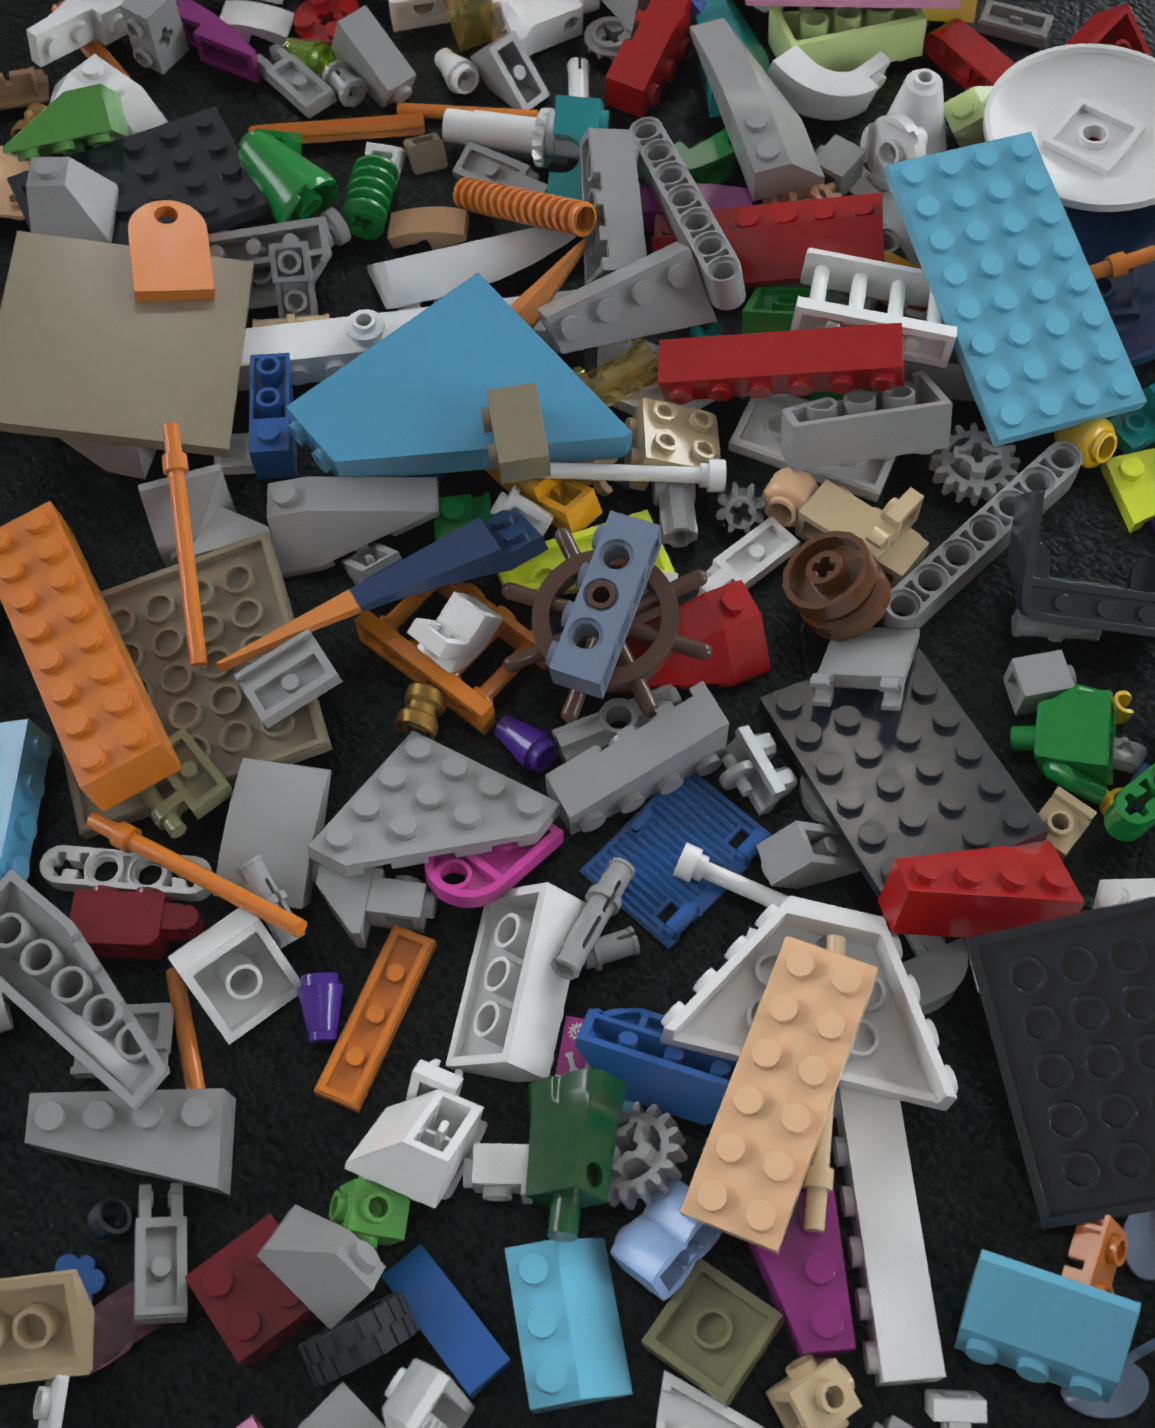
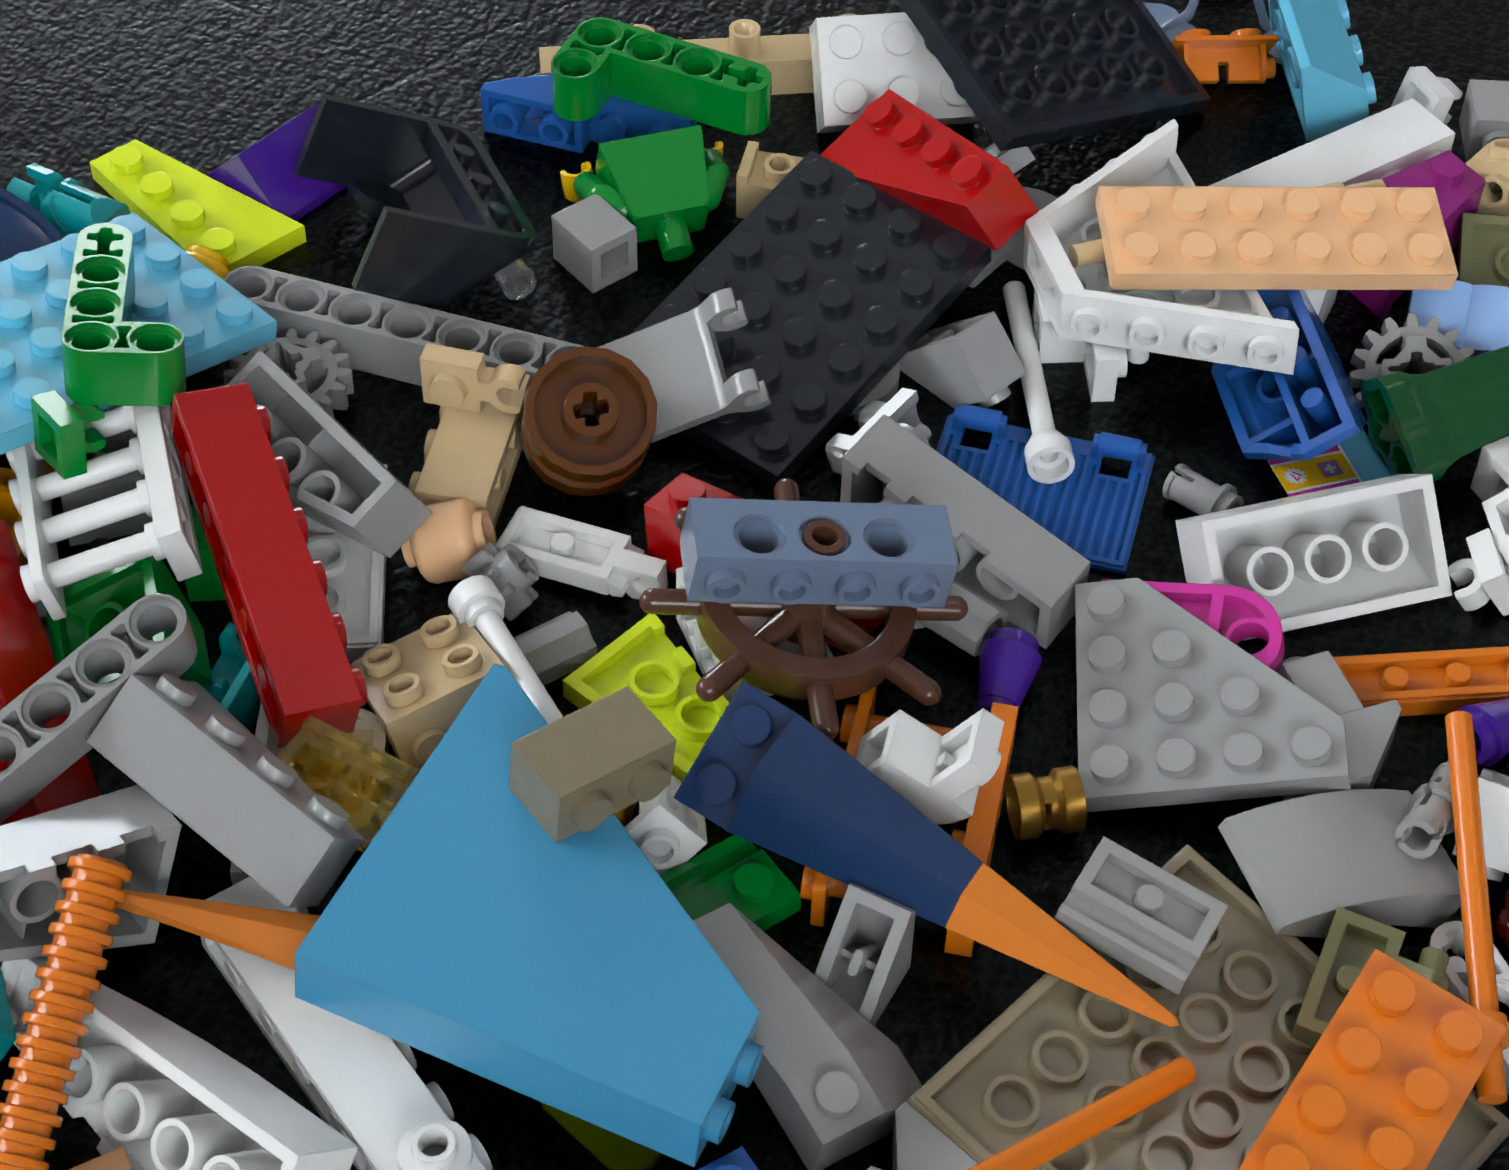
camera: 120 degrees left, 15 degrees down
light grey pin [551,857,635,980] -> none
none -> green tile [31,390,106,480]
none -> green beam [61,223,186,406]

